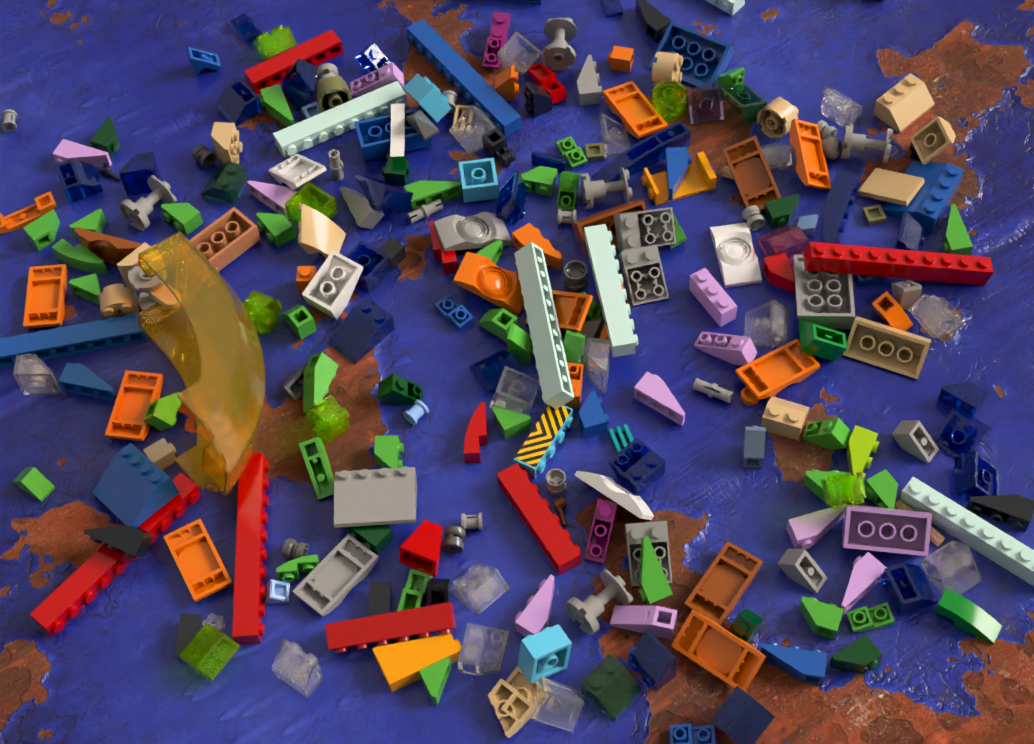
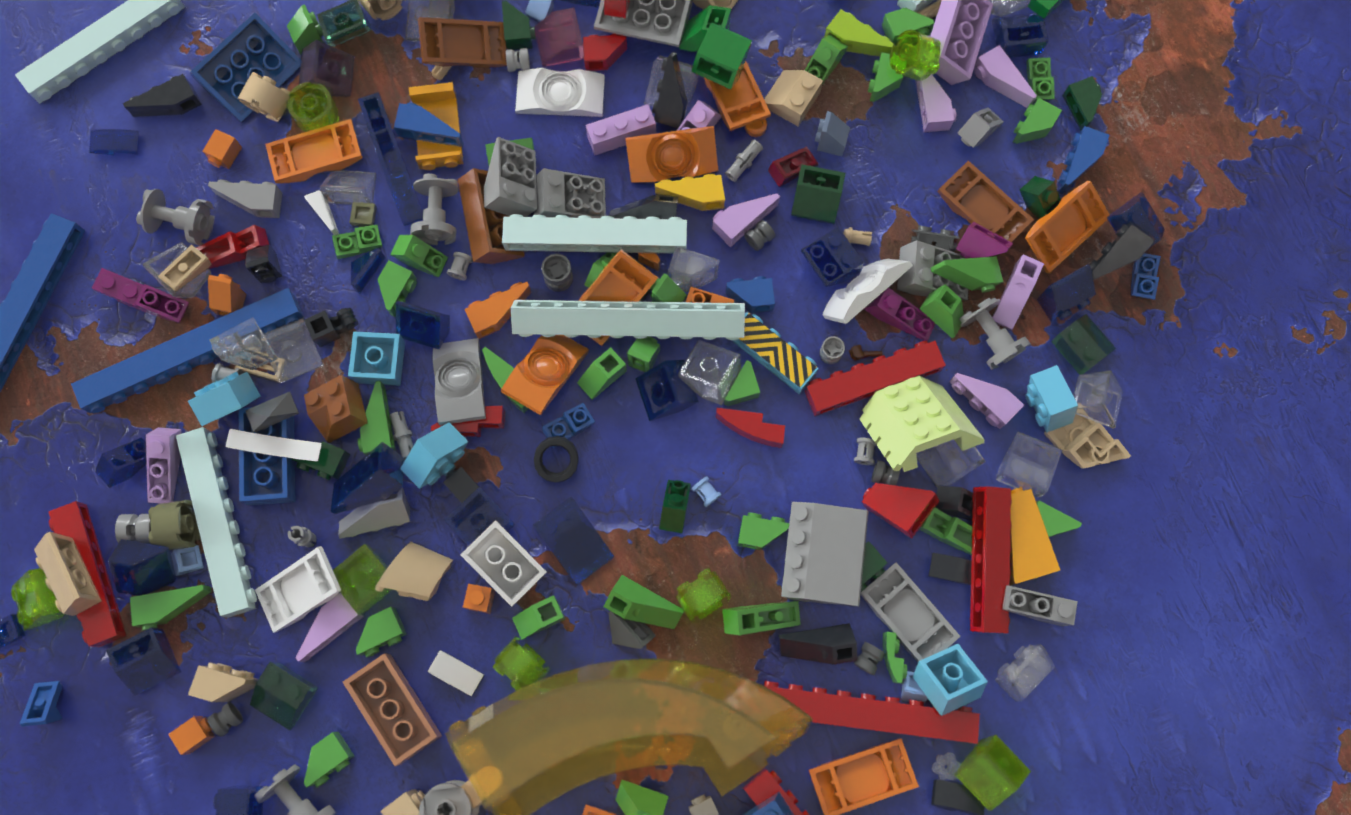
camera: 85 degrees left, 20 degrees up
teal tile [608,424,641,465] -> none
none -> tan slope [34,532,101,616]
none -> tan slope [158,244,212,292]
none -> orange brick [168,716,215,755]
none -> clear slope [209,317,278,370]
none -> white slope [304,190,339,235]
none -> dark orange slope [304,375,368,443]
none -> medium azure brick [400,422,468,489]
none -> white slope [428,650,484,696]
none -> black tyre [533,436,579,483]
none -> black slope [609,194,679,219]
none -> orange slope [625,126,718,182]
none -> black slope [652,52,688,128]
none -> yellow slope [655,174,725,211]
none -> green slope [691,23,752,89]
none -> dark grey wheel [744,220,776,251]
none -> dark red slope [768,147,819,187]
none -> black slope [779,623,857,665]
none -> dark green slope [791,164,845,224]
none -> tan pin [842,227,872,246]
none -> yellowish green slope [859,376,985,472]
none -> dark grey hinge [911,226,960,252]
none -> medium azure brick [913,644,988,716]
none -> bright green slope [920,284,964,338]
none -> magenta slope [956,222,1013,258]
none -> light grey slope [1002,585,1077,626]
none -> black slope [1086,221,1155,281]

